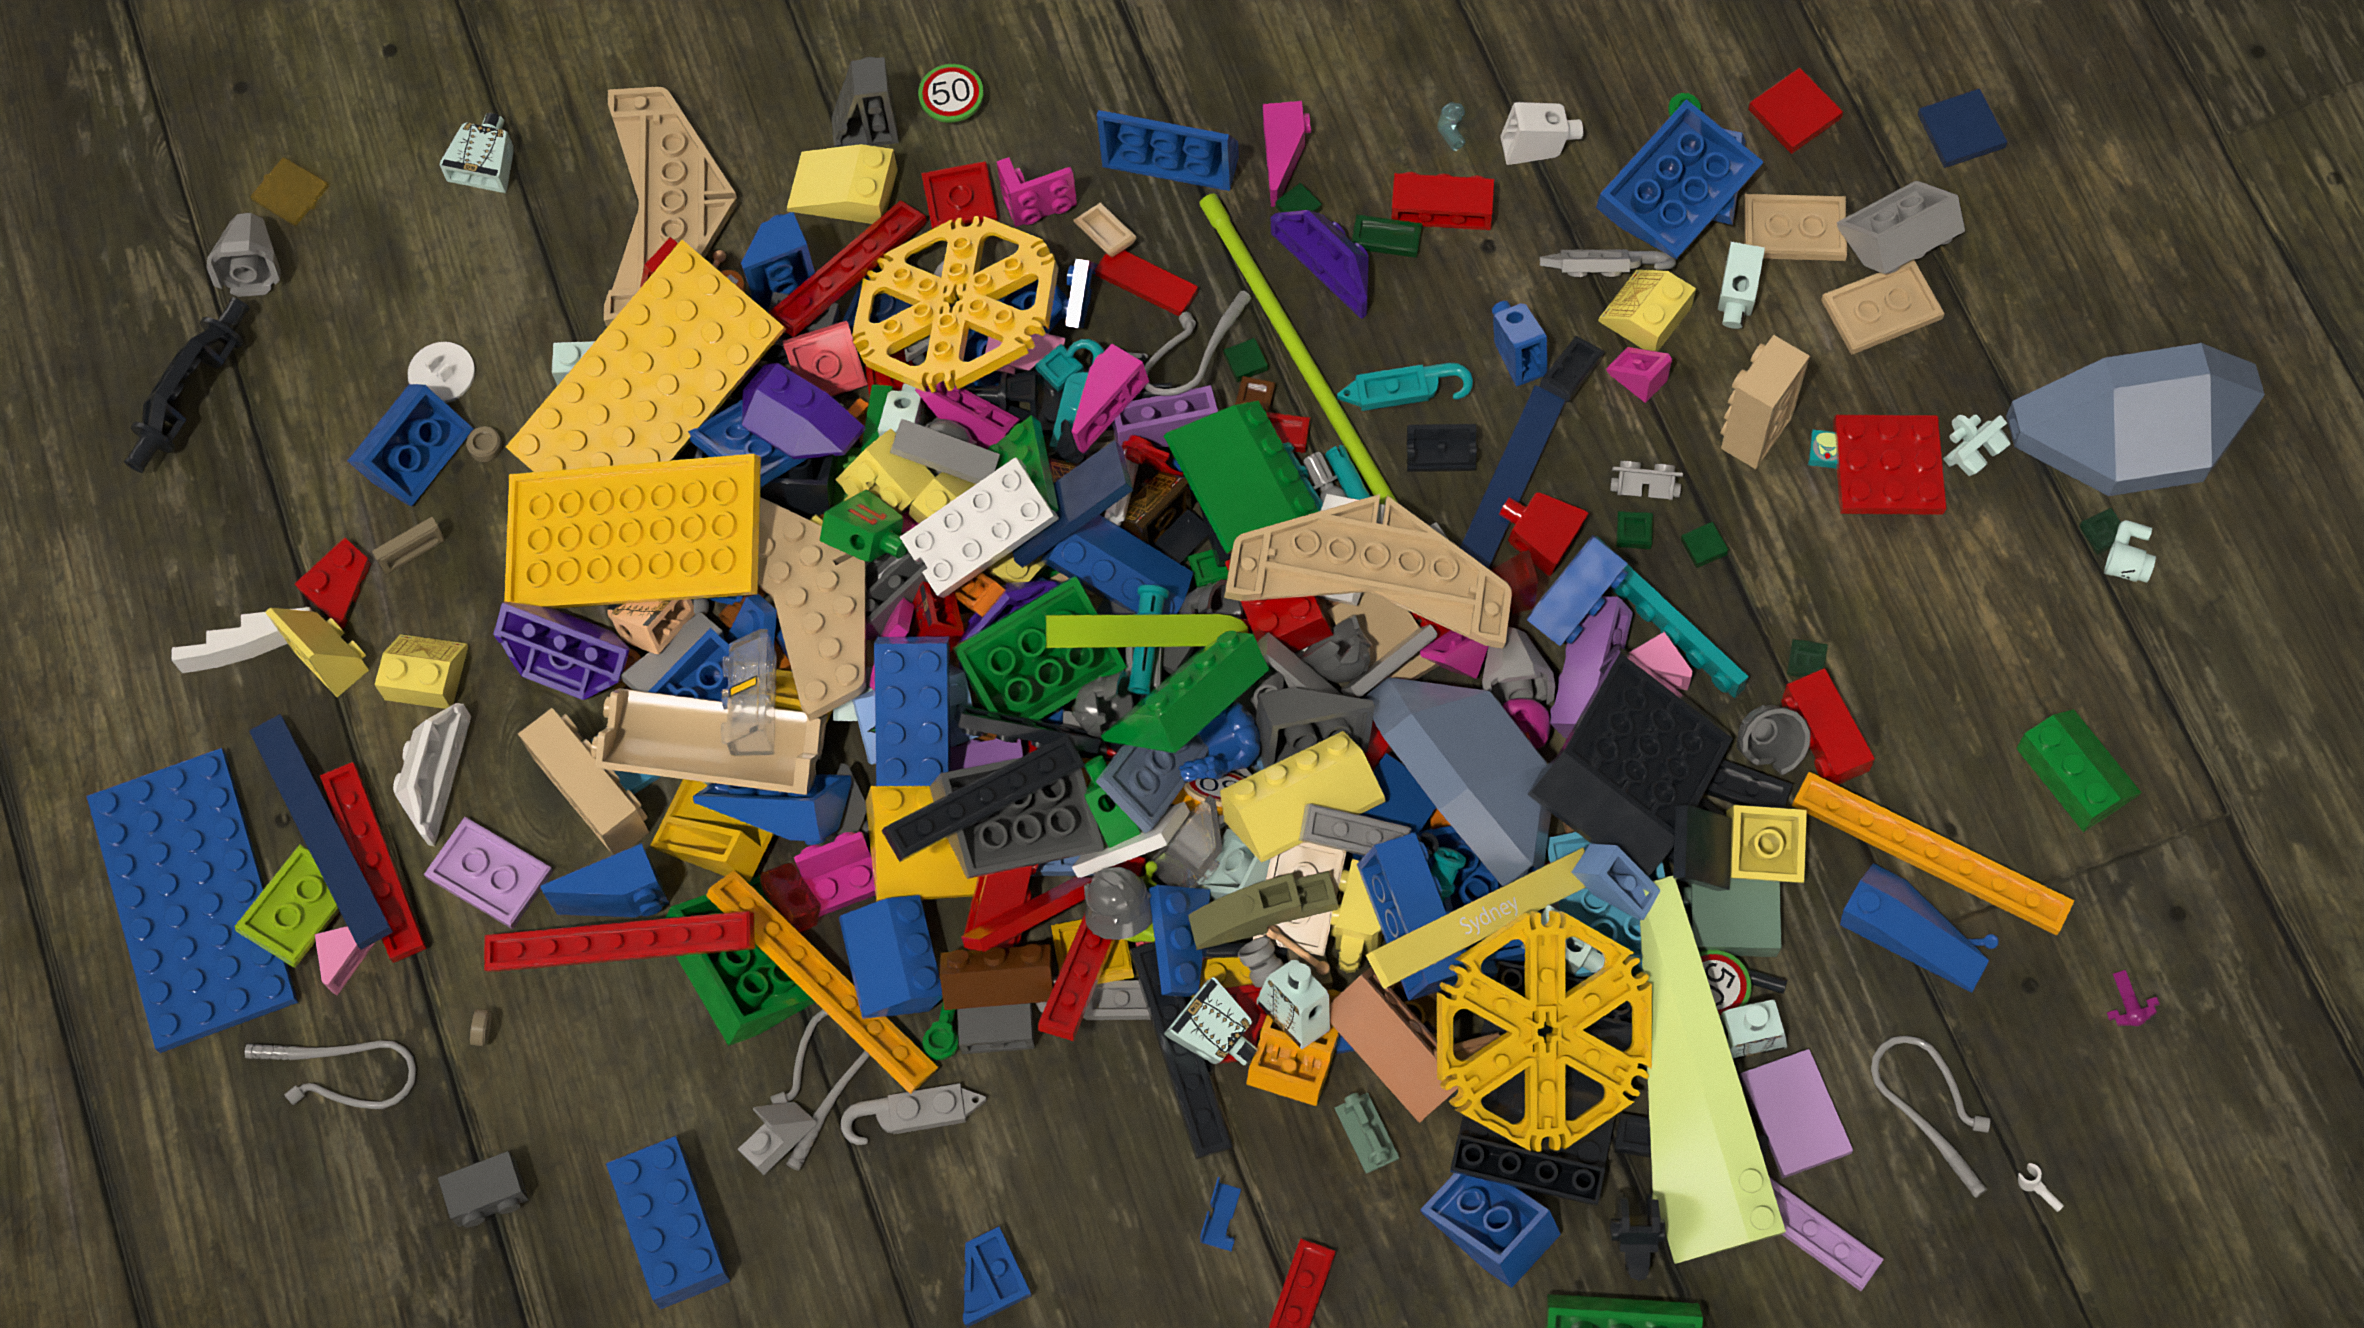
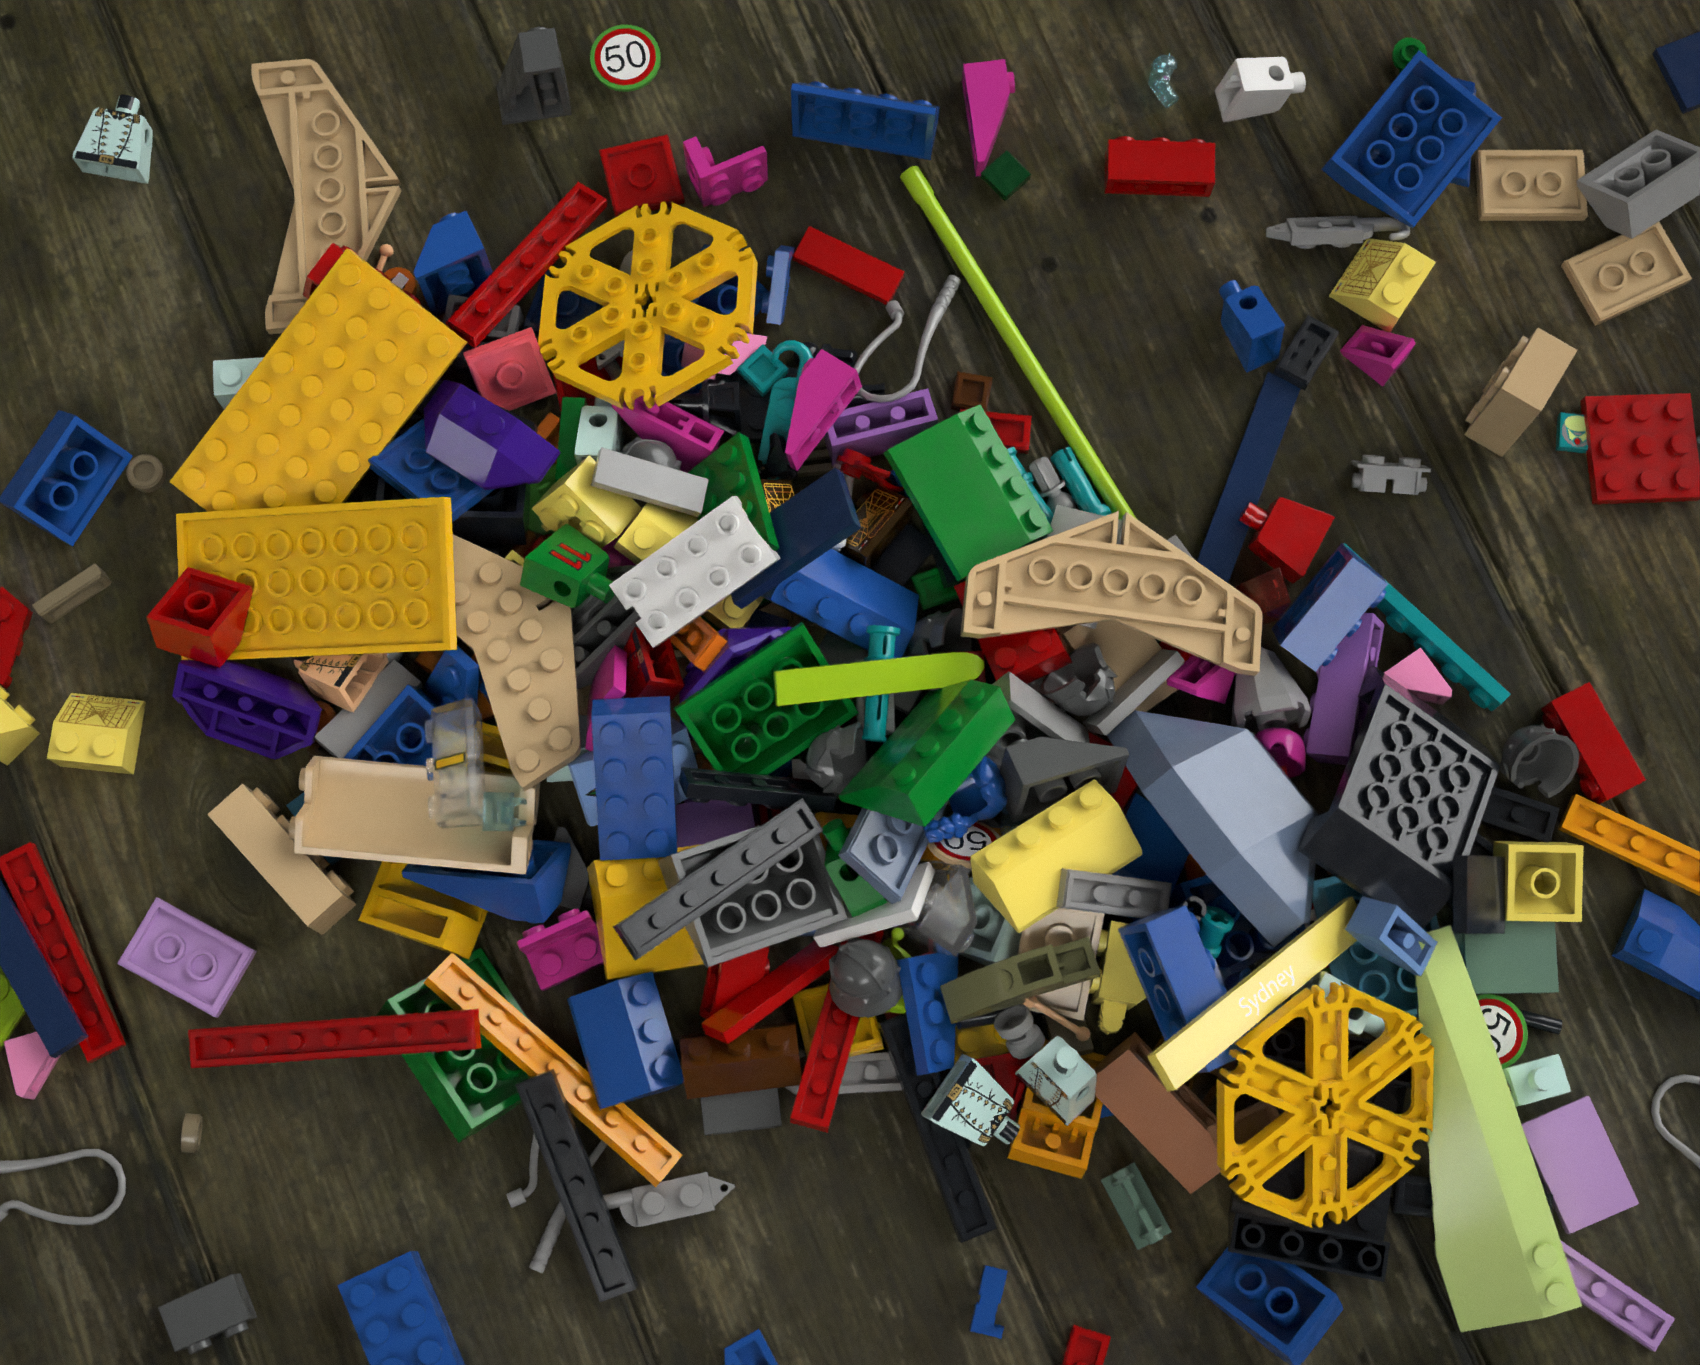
camera: 10 degrees left, 10 degrees up
white wedge [393,703,471,846] -> none
white piece [408,342,475,403] -> none
blue slope [540,843,669,917] -> none
light grey slope [738,1102,817,1175] -> none
clear red leg [760,863,821,932] -> none
light yellow slope [787,144,898,224] -> none
green plate [922,1003,959,1060] -> none
tan tile [1074,203,1136,257] -> none
dark green tile [1223,338,1268,382] -> none
dark purple wedge [1271,210,1368,319] -> none
teal plate [1337,363,1473,411] -> none
dark green tile [1351,214,1422,258] -> none
black hinge [1406,424,1477,472] -> none
black hinge [1610,1193,1665,1282] -> none
dark green tile [1616,511,1653,549] -> none
dark green tile [1681,522,1729,569] -> none
light aqua torso [1718,242,1765,329] -> none
red tile [1748,68,1843,154] -> none
clear green tile [1786,639,1828,678] -> none
none -> red slope [146,567,253,668]
none -> clear light blue tile [483,792,527,831]
none -> black tile [515,1069,638,1302]

